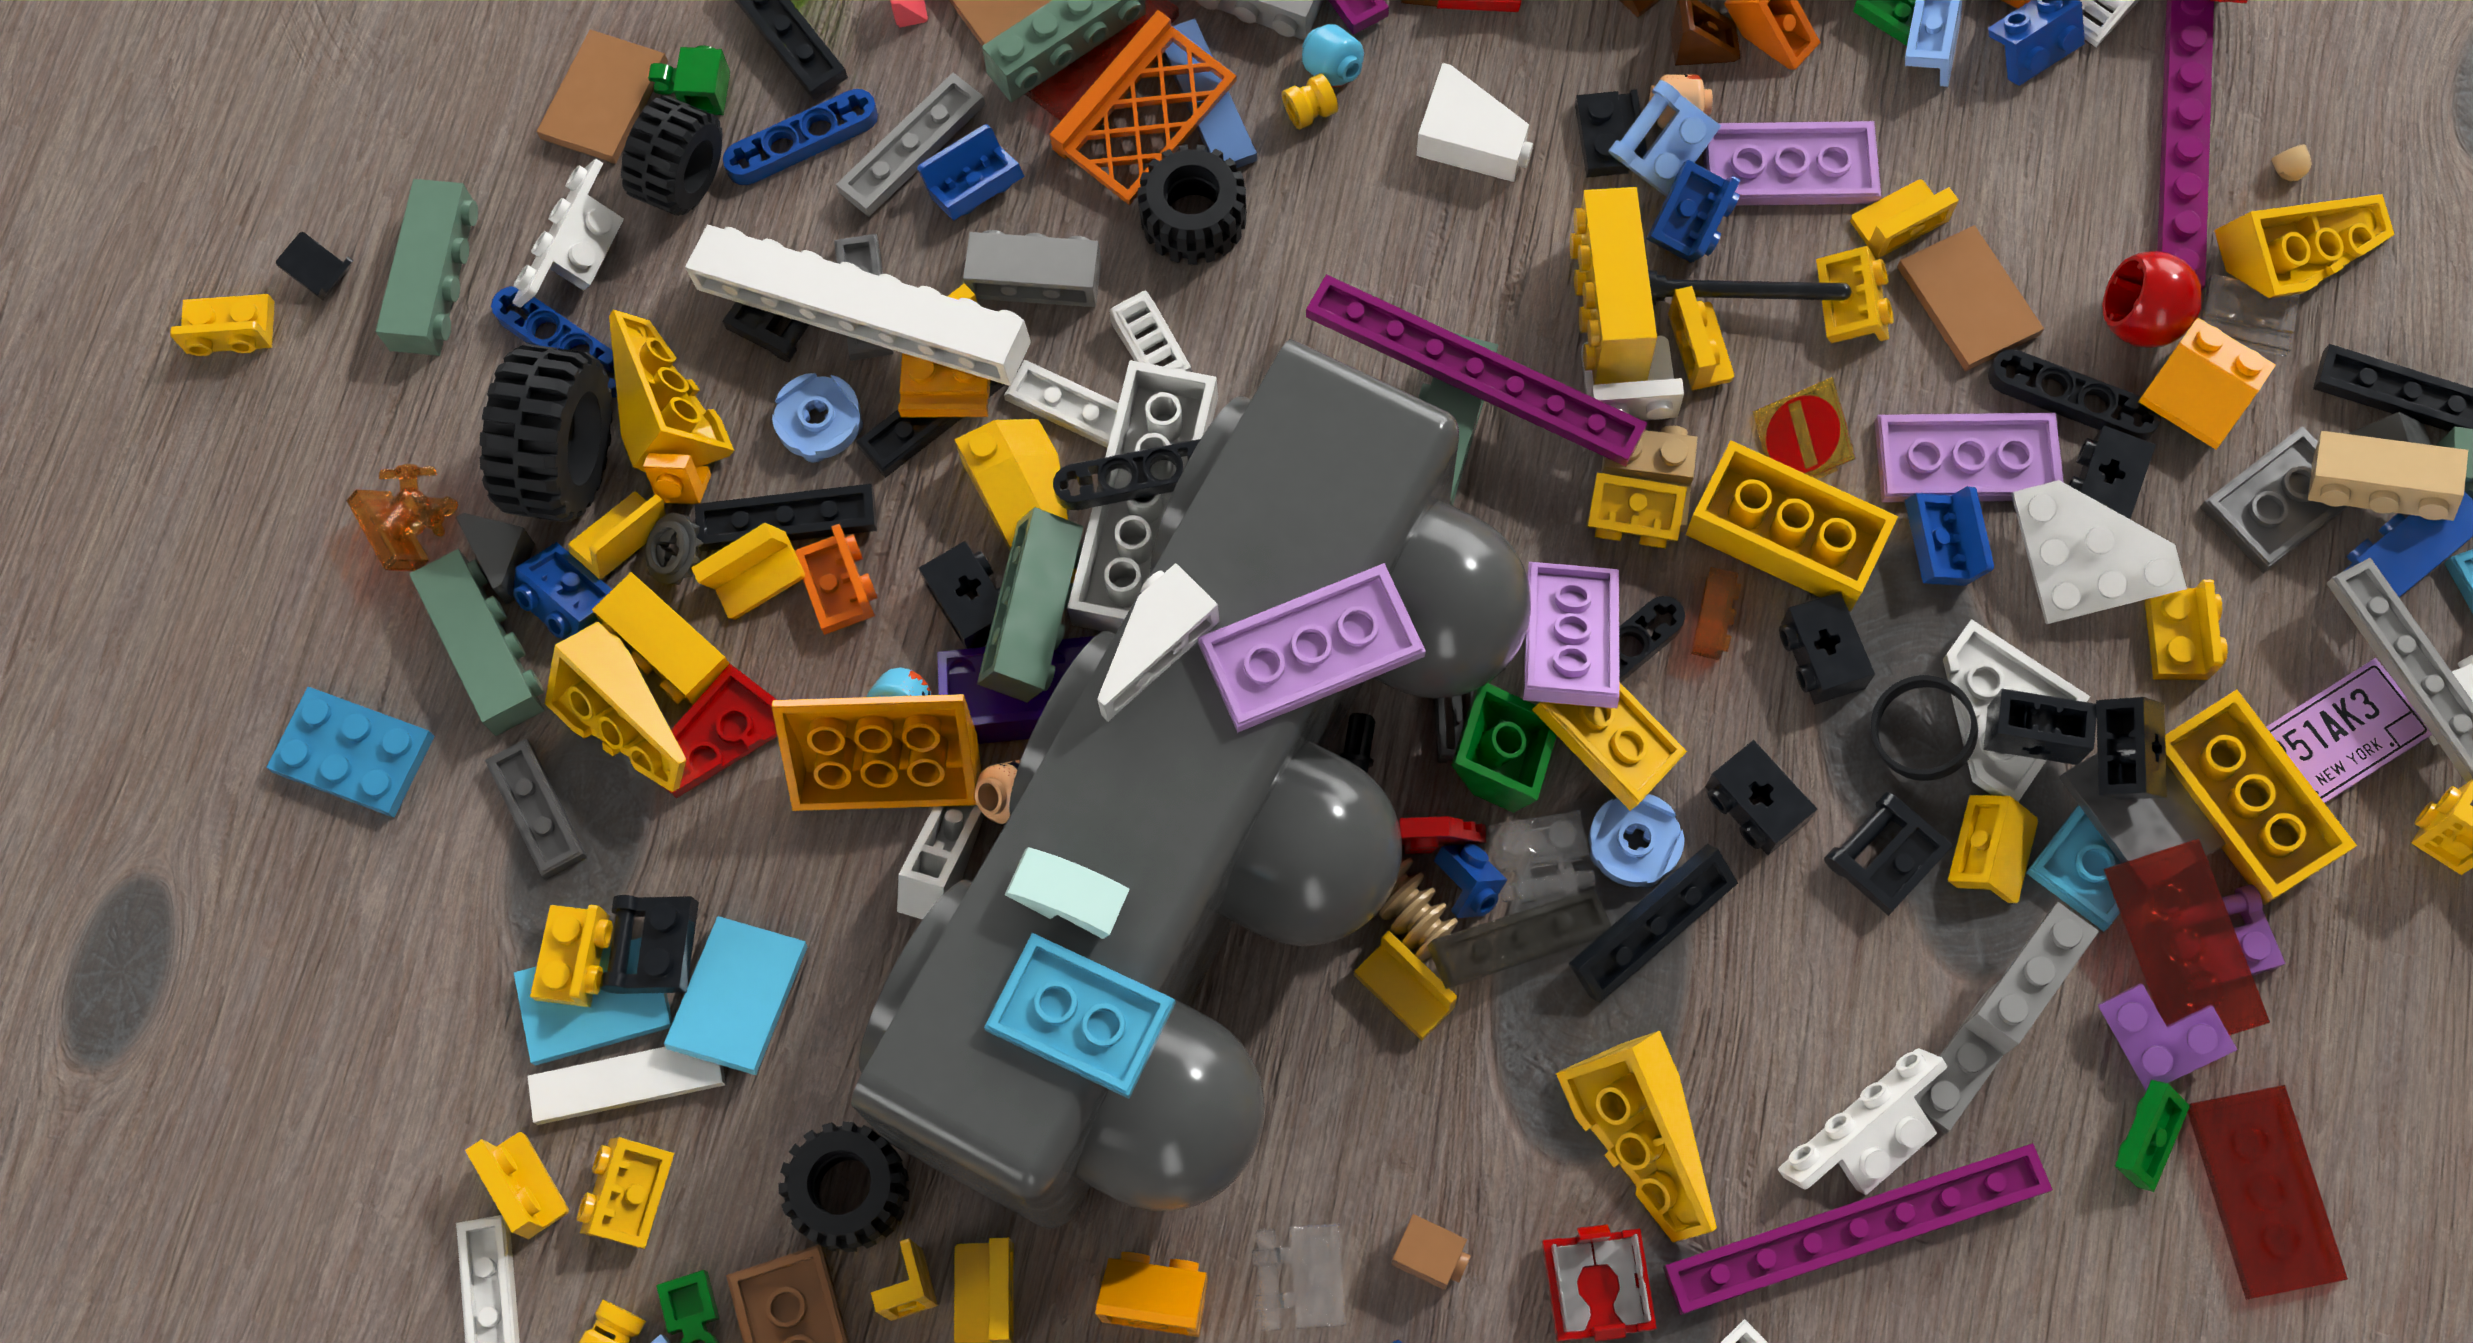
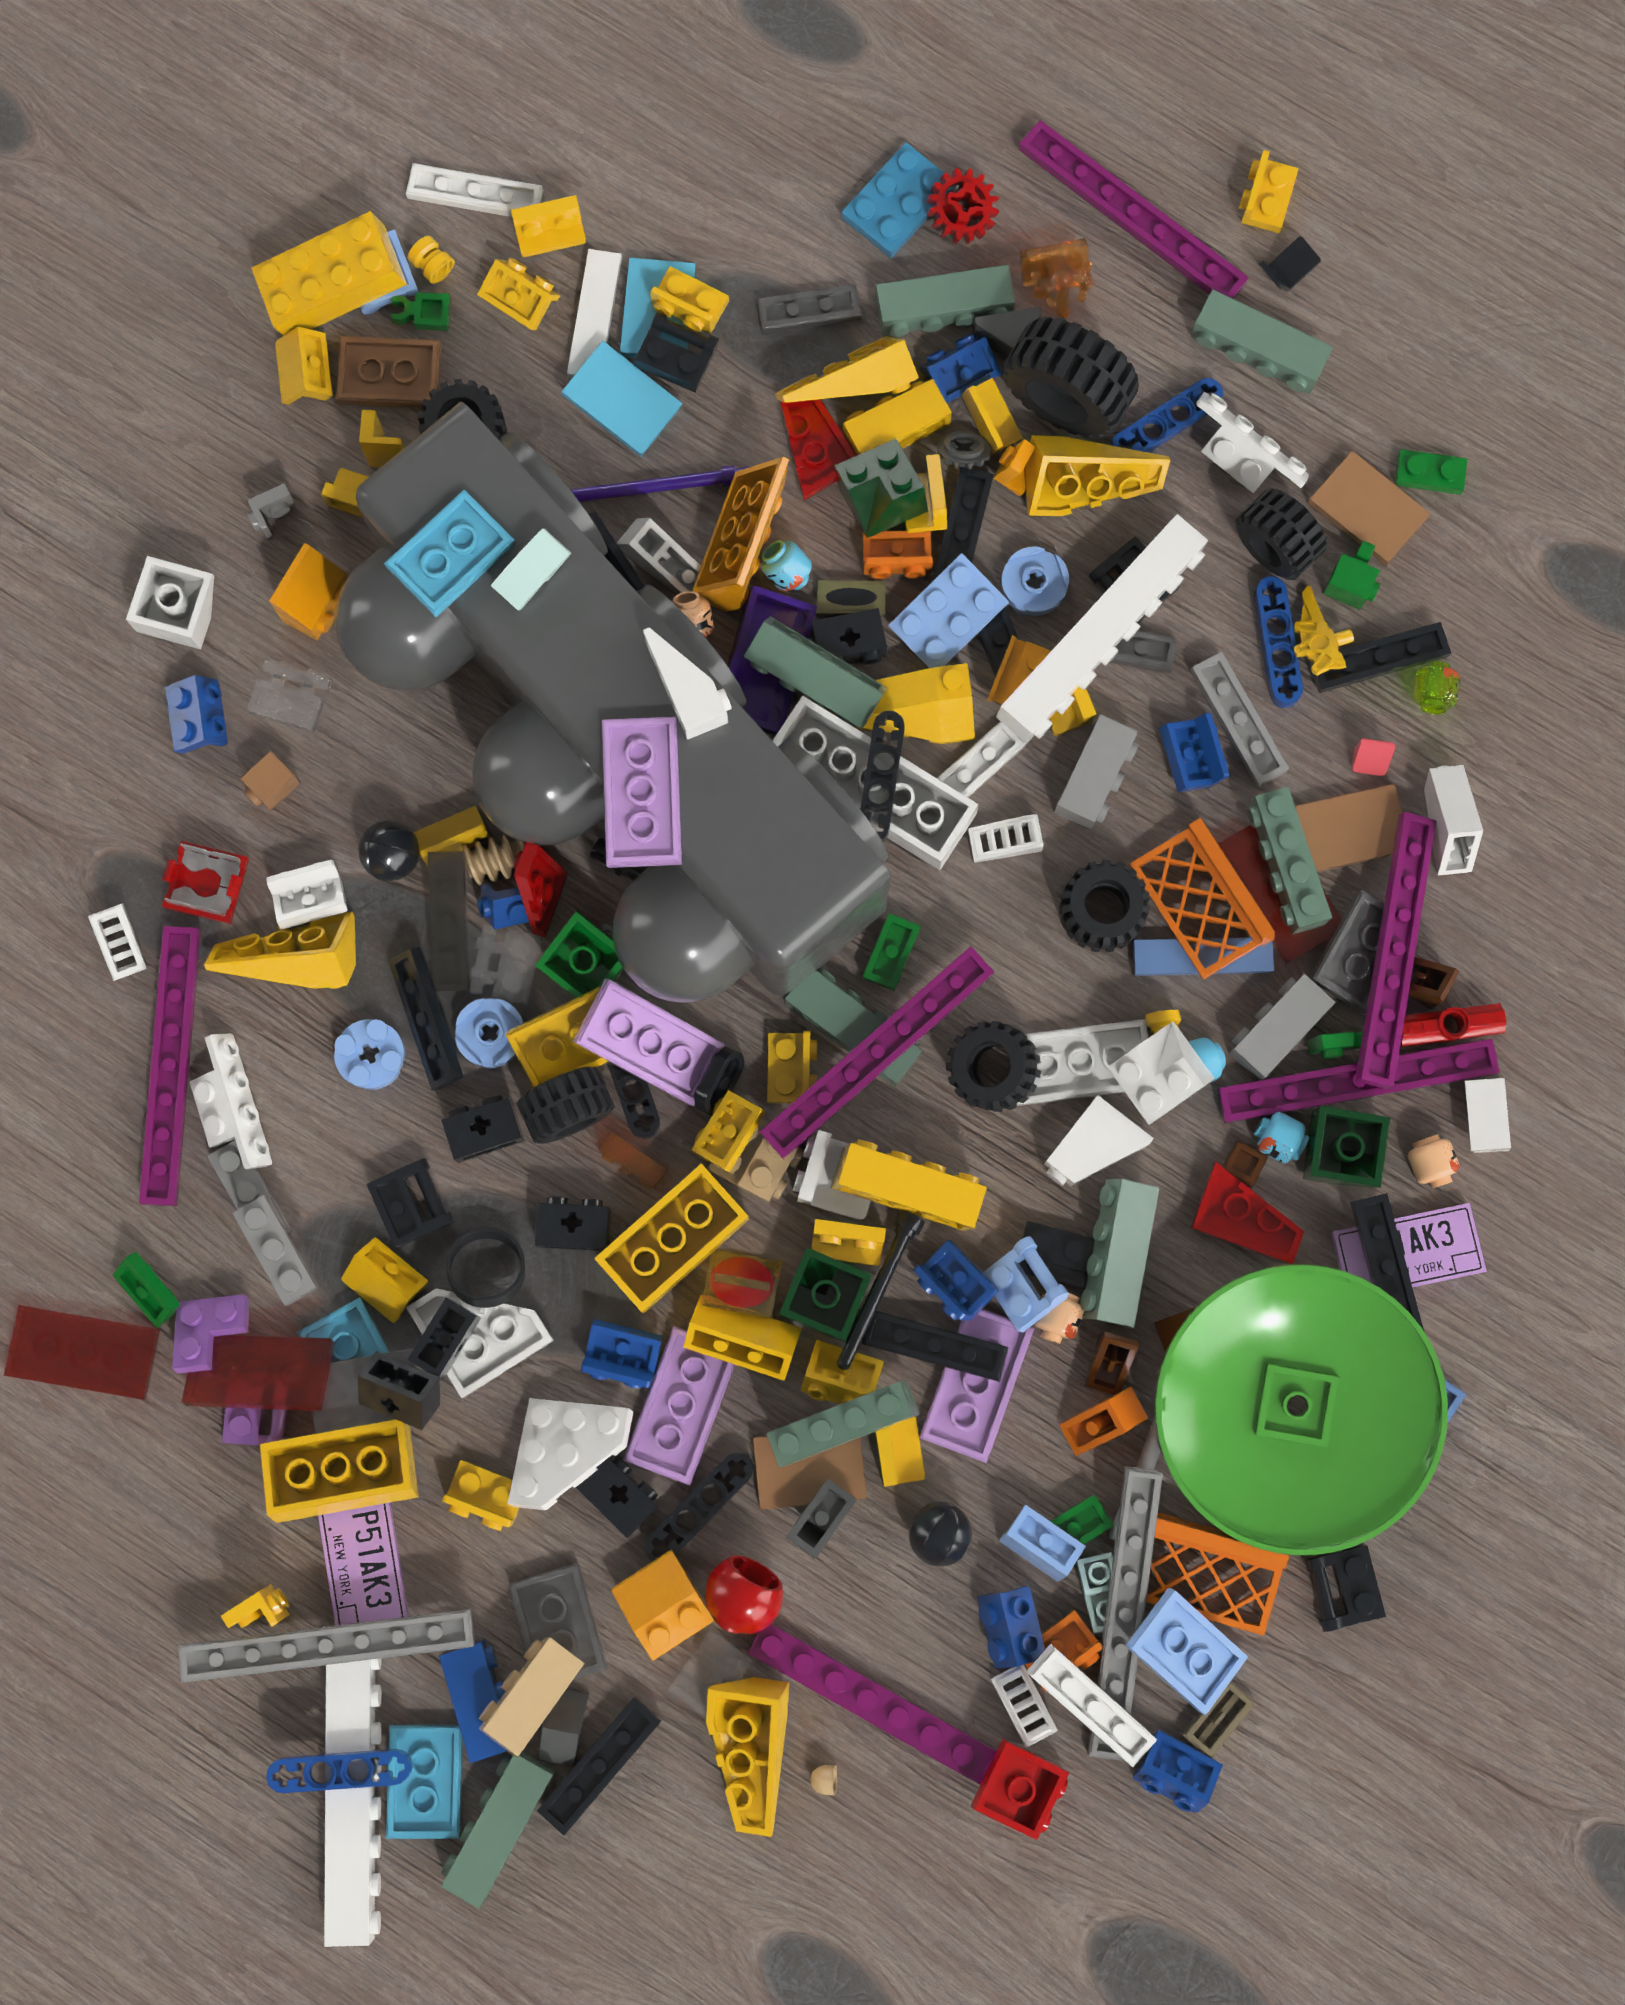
camera: 105 degrees right, 10 degrees up
none -> white bracket [266,860,348,930]
none -> light blue plate [334,1019,406,1090]
none -> black piece [358,820,420,881]
none -> black tyre [517,1067,615,1144]
none -> dark purple bar [570,465,752,502]
none -> yellow brick [683,1295,802,1381]
none -> black plate [694,1047,744,1116]
none -> yellow bracket [767,1031,817,1104]
none -> sand green brick [767,1381,920,1468]
none -> dark green slope [779,1247,873,1342]
none -> dark grey slope [786,1479,857,1559]
none -> olive tile [817,580,885,617]
none -> dark green slope [834,439,928,538]
none -> black tile [862,1311,1009,1382]
none -> light blue plate [888,553,1009,668]
none -> black piece [909,1502,972,1567]
none -> red gear [926,168,999,244]
none -> black tyre [946,1021,1041,1112]
none -> white tile [1009,1019,1148,1106]
none -> magenta plate [1018,120,1249,299]
none -> sand green brick [1080,1179,1159,1328]
none -> white slope [1107,1021,1215,1125]
none -> yellow piece [1294,585,1354,676]
none -> green plate [1394,449,1468,495]

